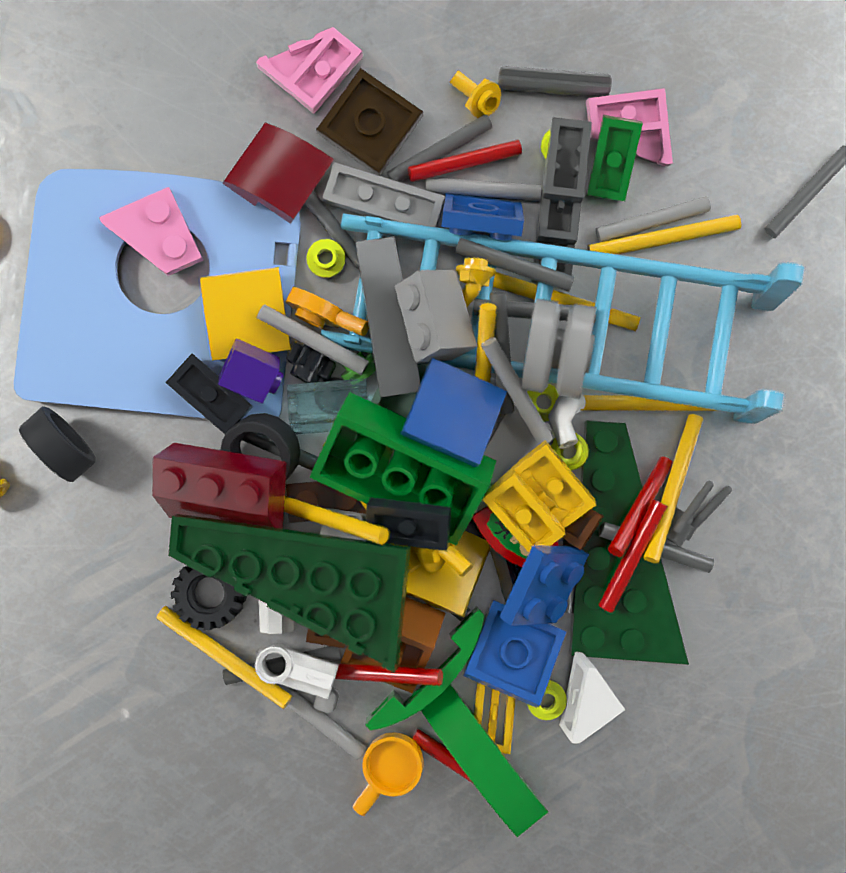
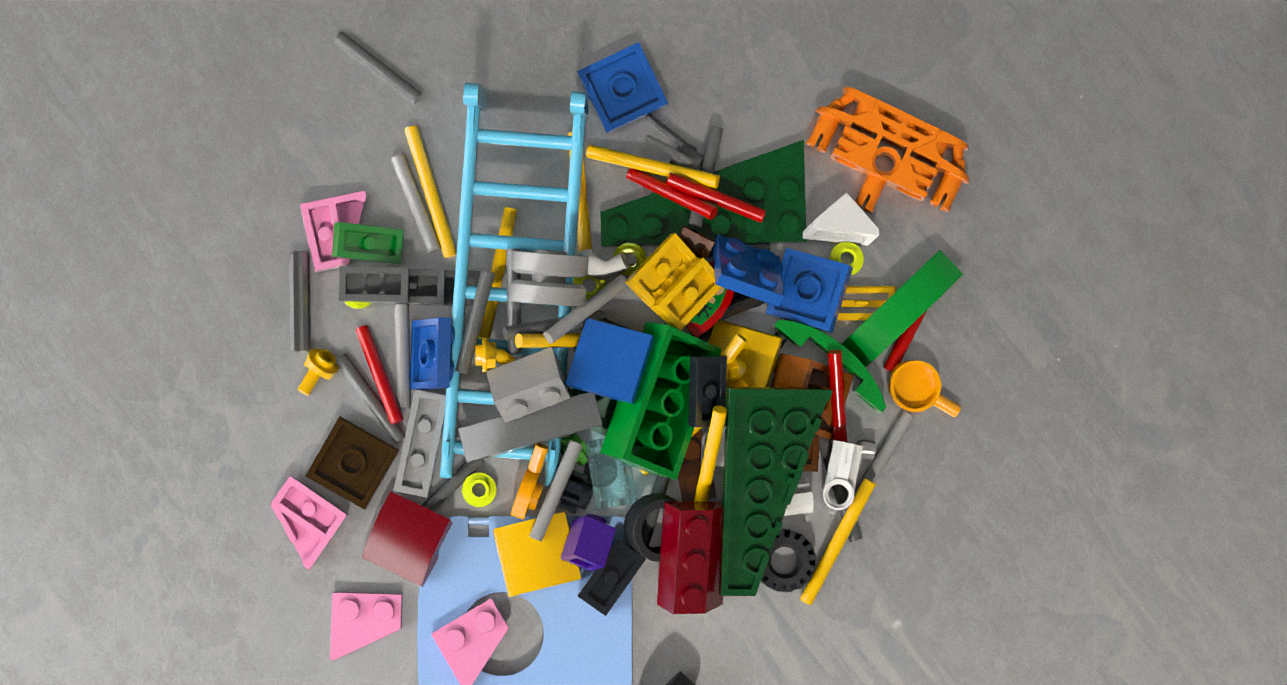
camera: 90 degrees left, 0 degrees up
none -> bright pink wing [330,592,403,660]
none -> blue plate [577,42,668,134]
none -> orange piece [806,87,969,213]

